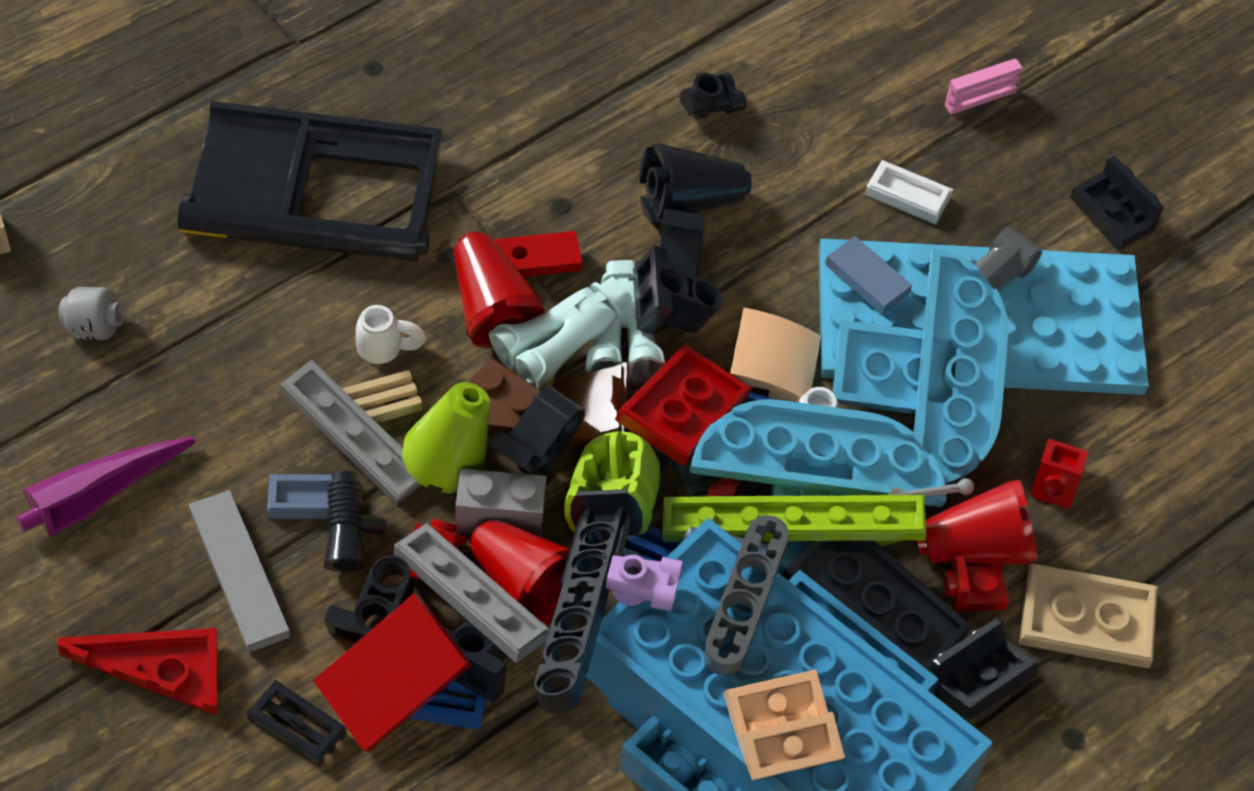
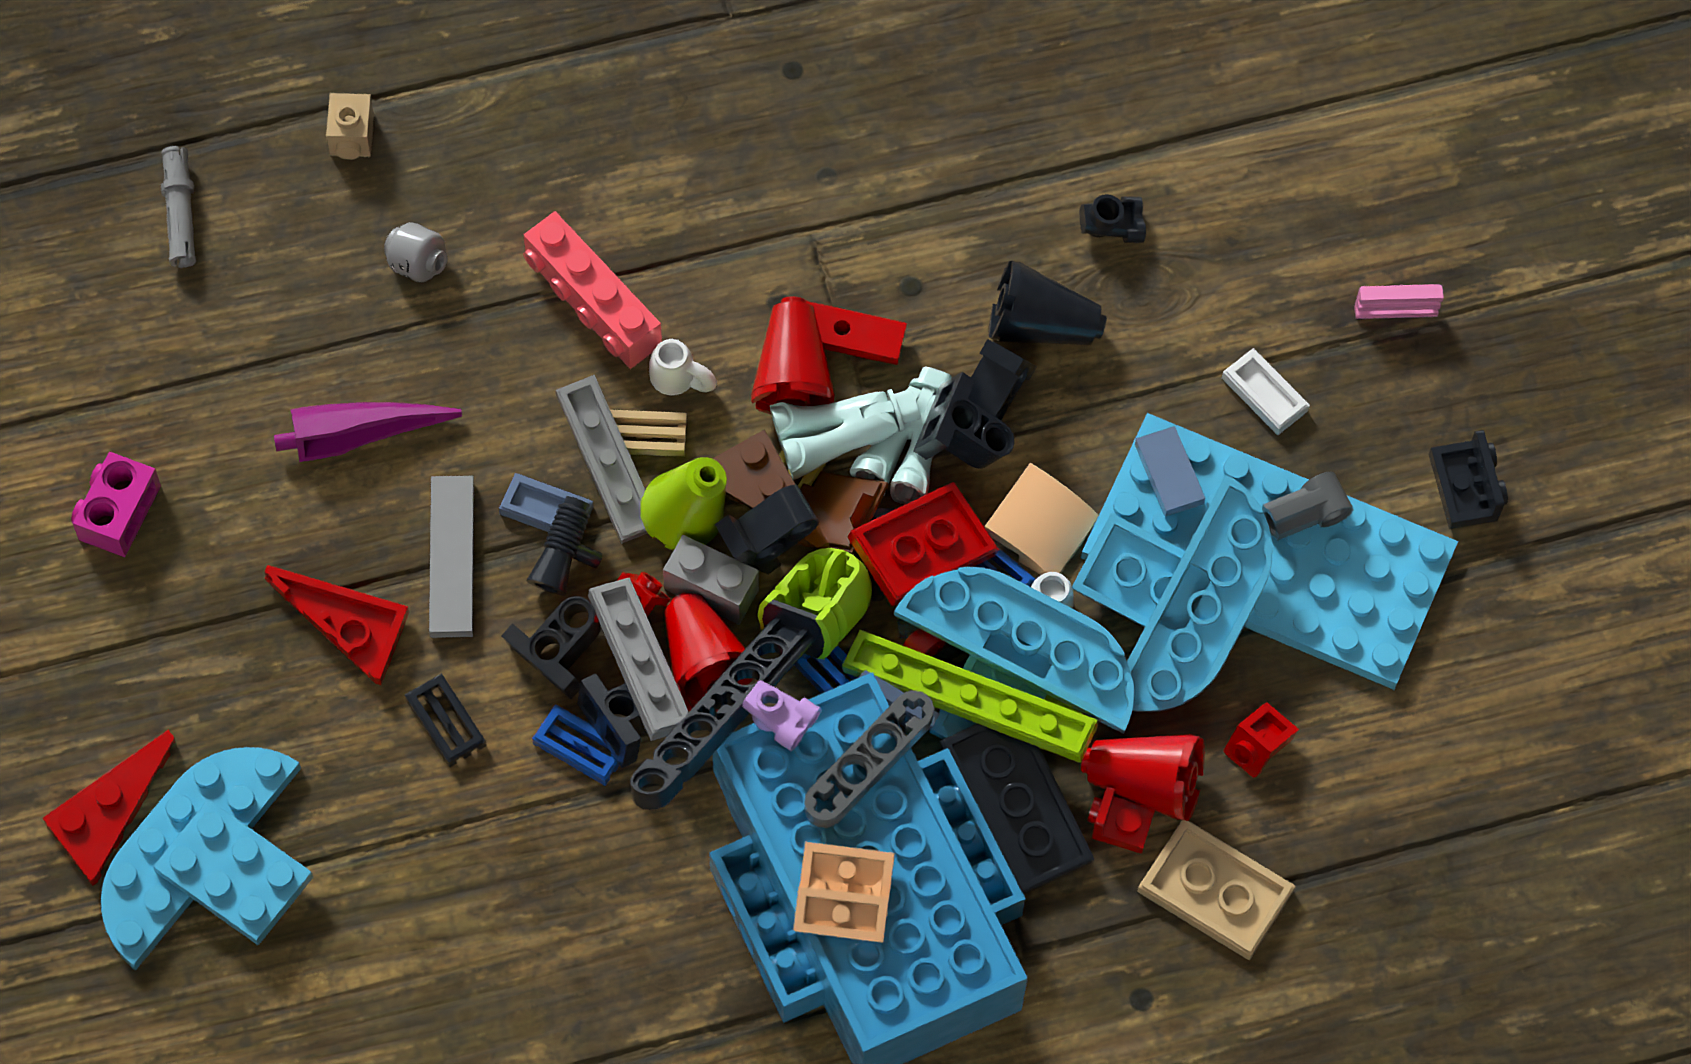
camera: 25 degrees right, 10 degrees up
black piece [178,101,442,262] -> none
red tile [313,594,472,752] -> none
light grey hinge [888,478,974,497] -> none
black bracket [932,618,1038,720] -> none
none -> coral brick [523,211,662,369]

